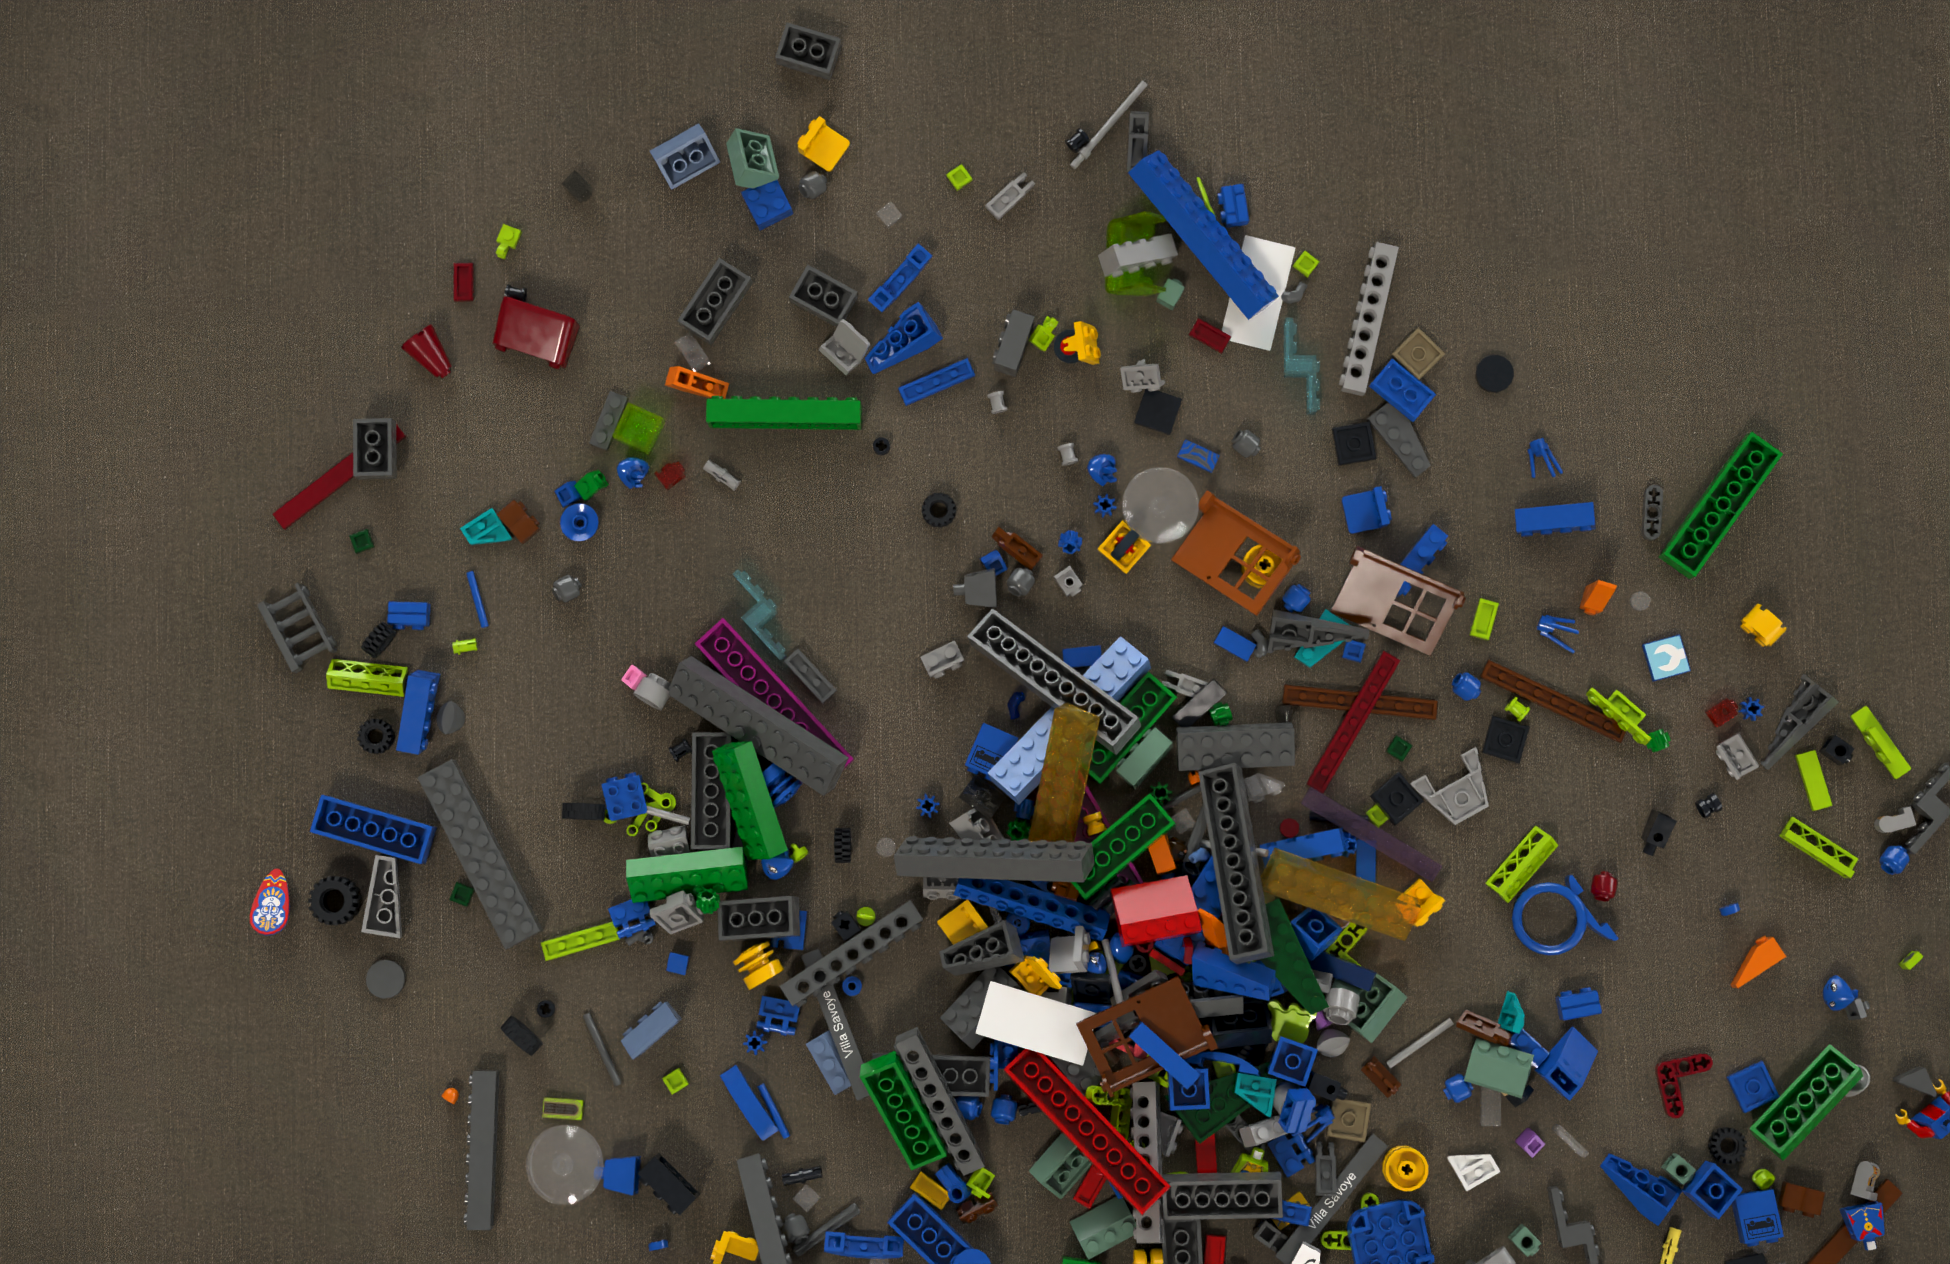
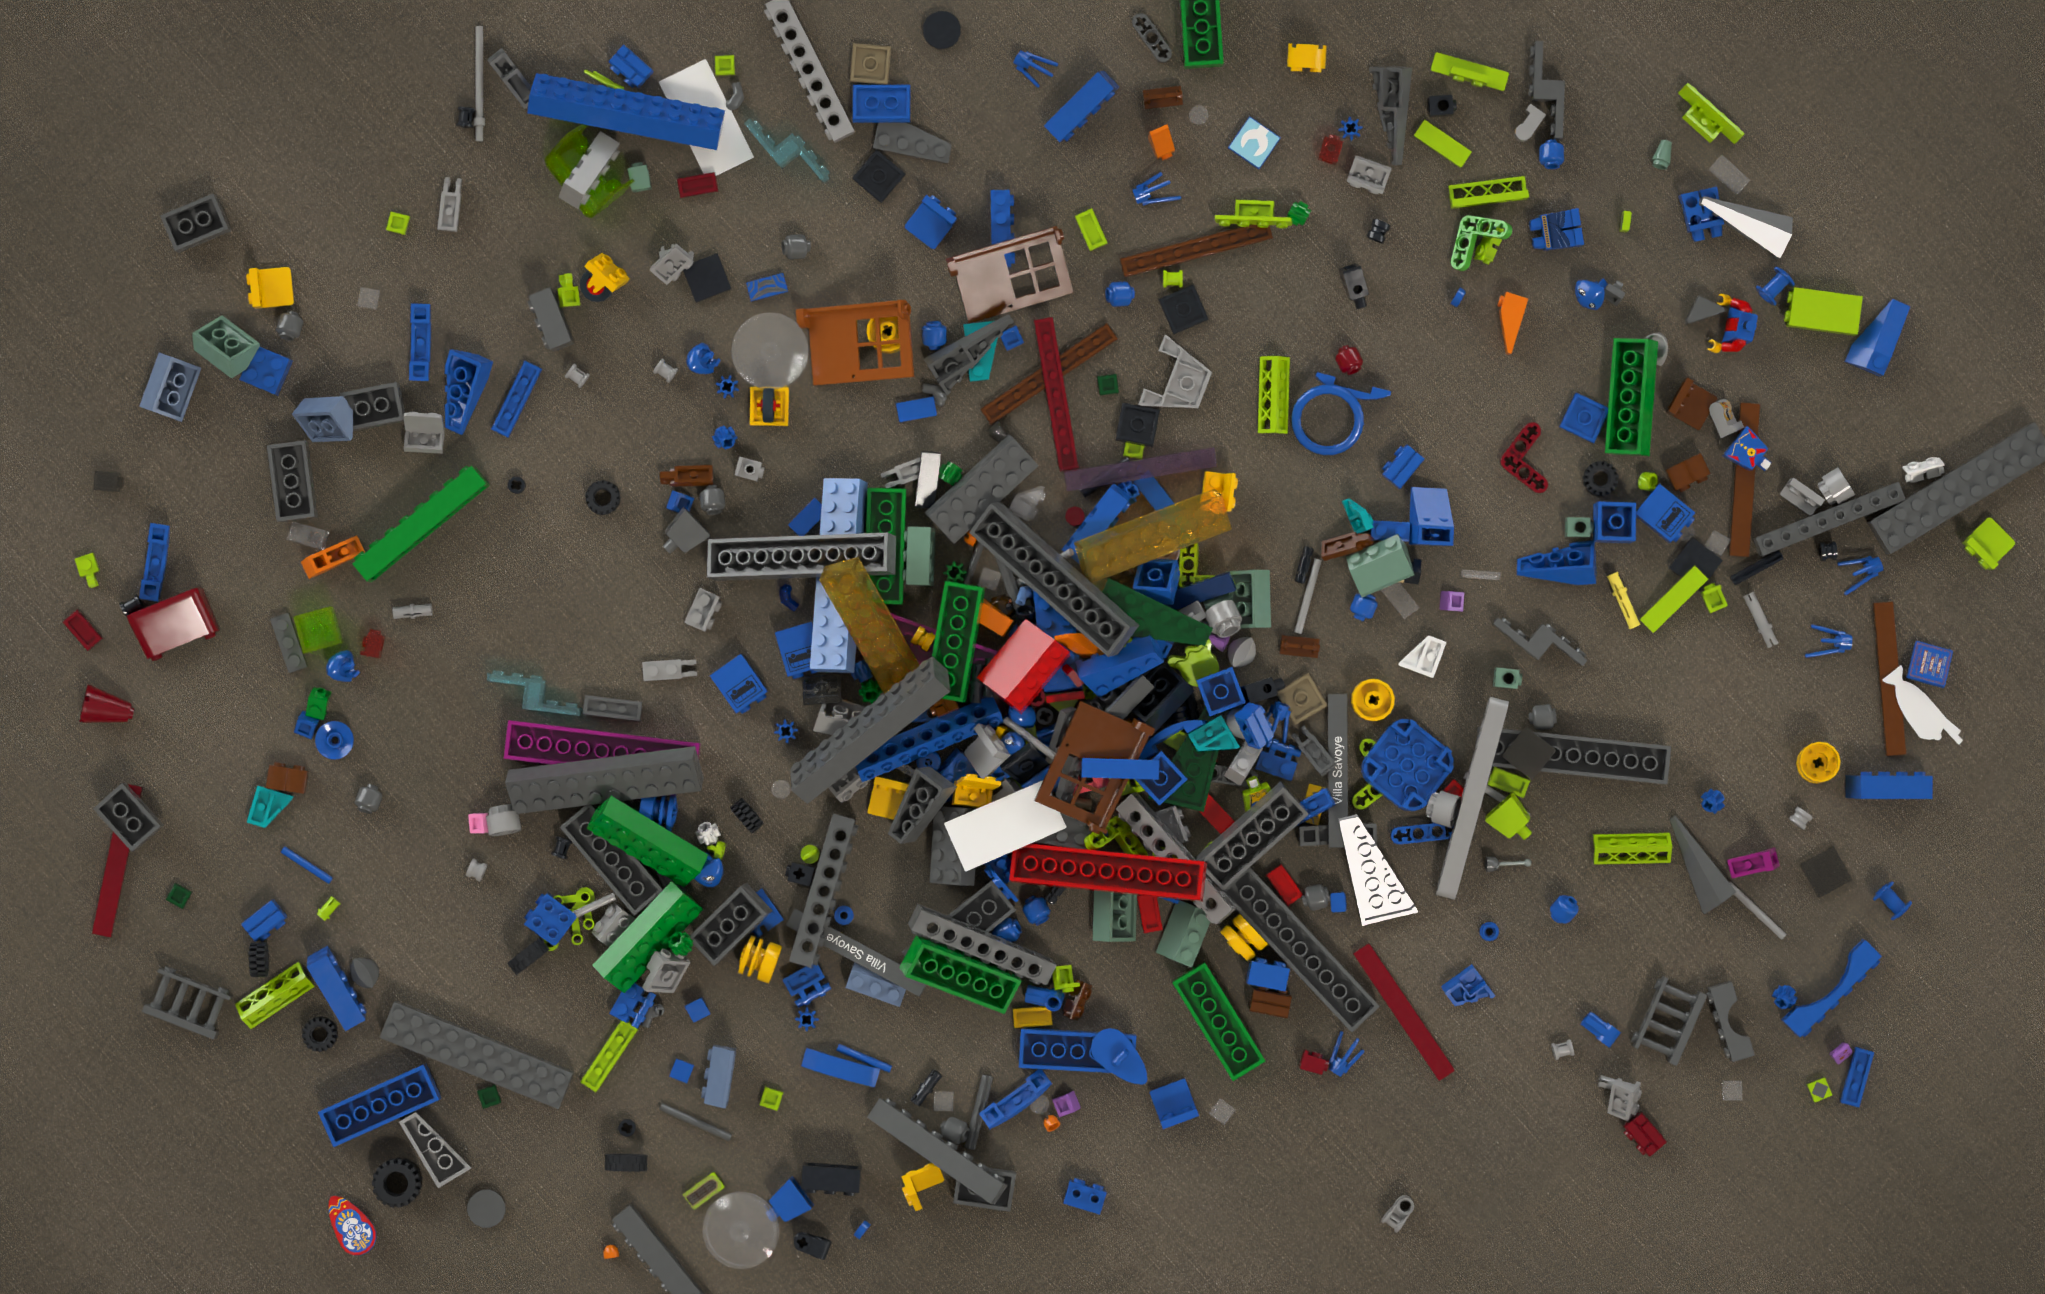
camera: 45 degrees left, 5 degrees up
none -> blue slope [139,523,170,602]
none -> sand blue slope [292,396,353,442]
none -> light grey wheel [466,859,488,882]
none -> light grey hinge [642,659,697,681]
none -> blue tile [669,1058,694,1083]
none -> white gear [695,822,721,845]
none -> blue brick [710,654,768,714]
none -> black piece [794,1232,832,1260]
none -> reddish brown hinge [1143,86,1183,109]
none -> black axle [1295,546,1314,584]
none -> bright green beam [1451,215,1512,271]
none -> lime hinge [1474,224,1504,265]
none -> hips [1529,208,1584,251]
none -> reddish brown bracket [1666,377,1717,430]

